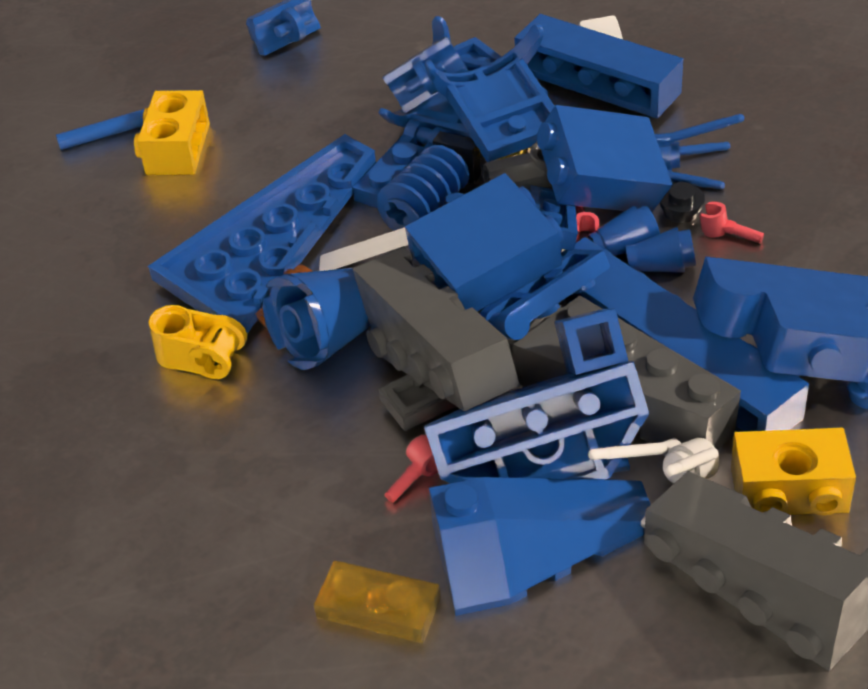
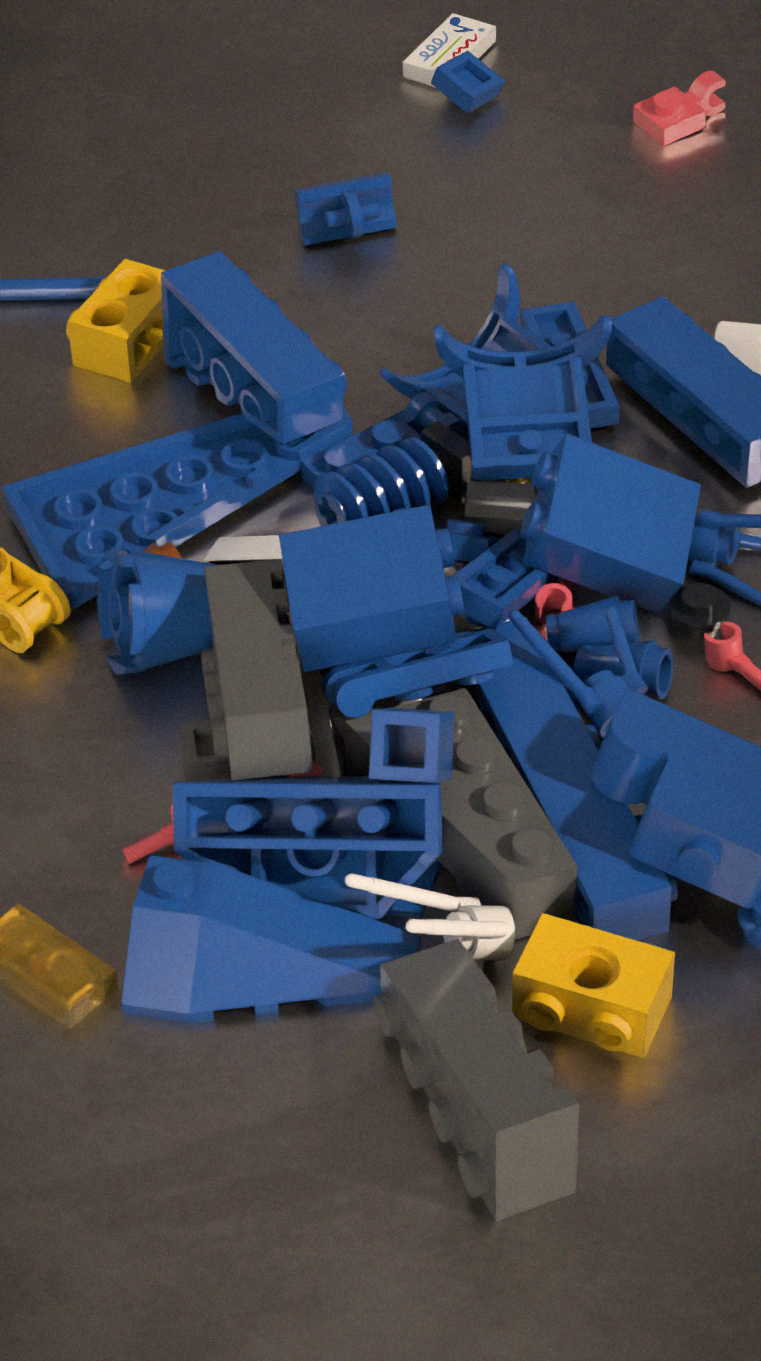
camera: 20 degrees right, 0 degrees up
blue hips [383,35,468,113] -> none
none -> blue wedge [161,251,347,444]
none -> blue plant [508,606,648,738]

